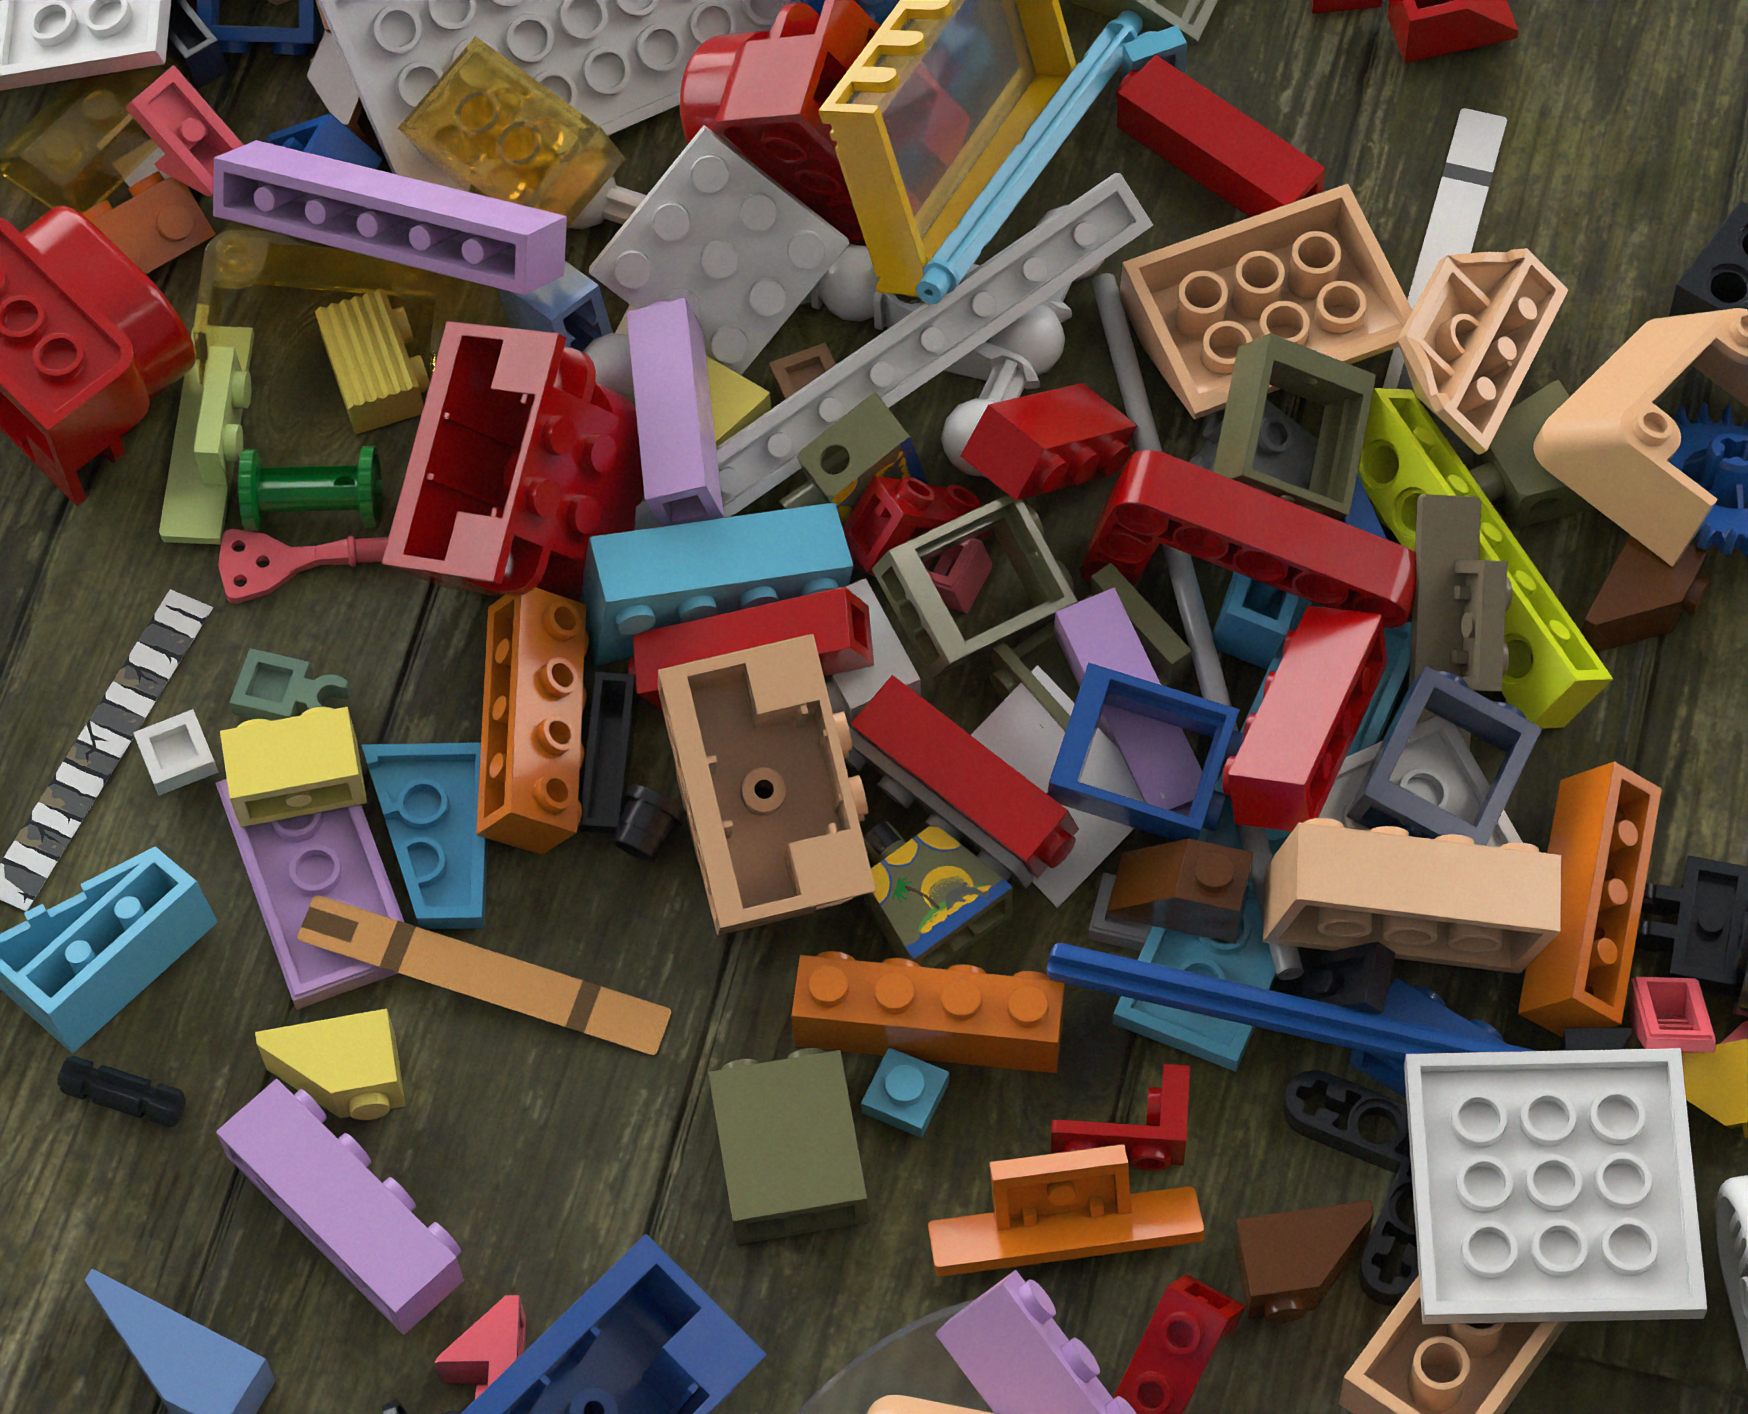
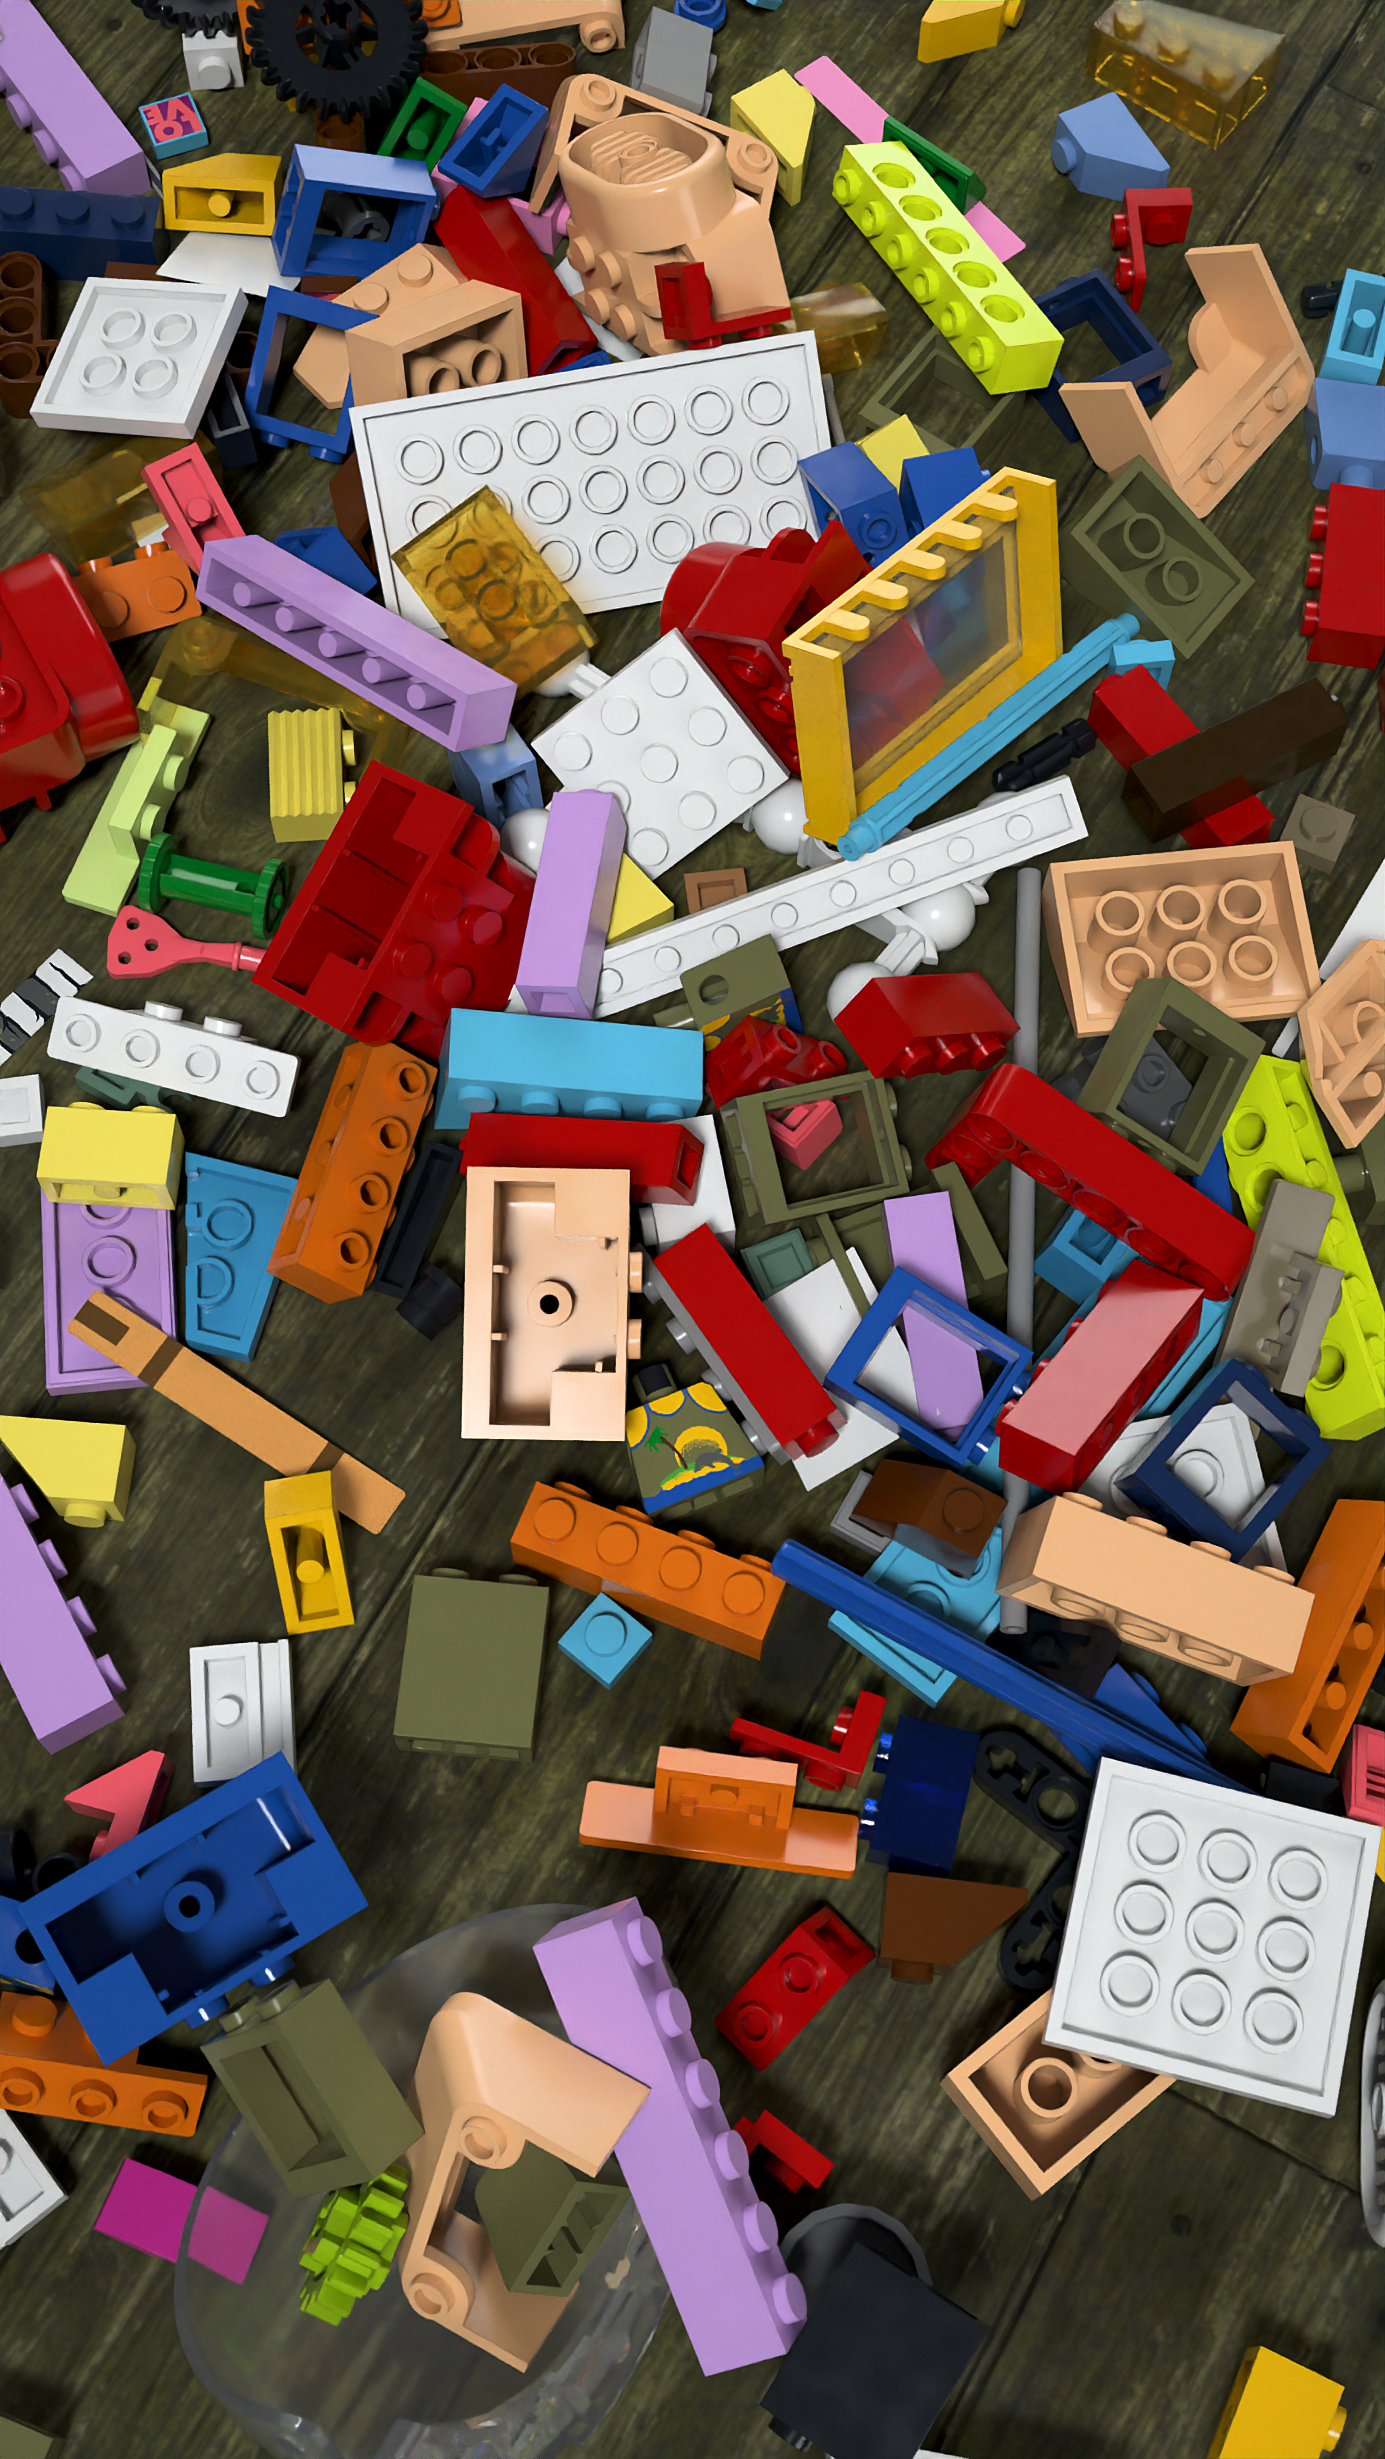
camera: 10 degrees right, 5 degrees up
none -> white bracket [47,996,301,1117]
none -> white plate [190,1639,297,1788]
none -> yellow slope [264,1470,355,1636]
none -> sand green tile [740,1228,817,1302]
none -> clear blue brick [856,1714,981,1879]
none -> black axle [991,718,1097,792]
none -> dark brown brick [1121,676,1349,844]
none -> dark tan plate [1279,794,1356,875]

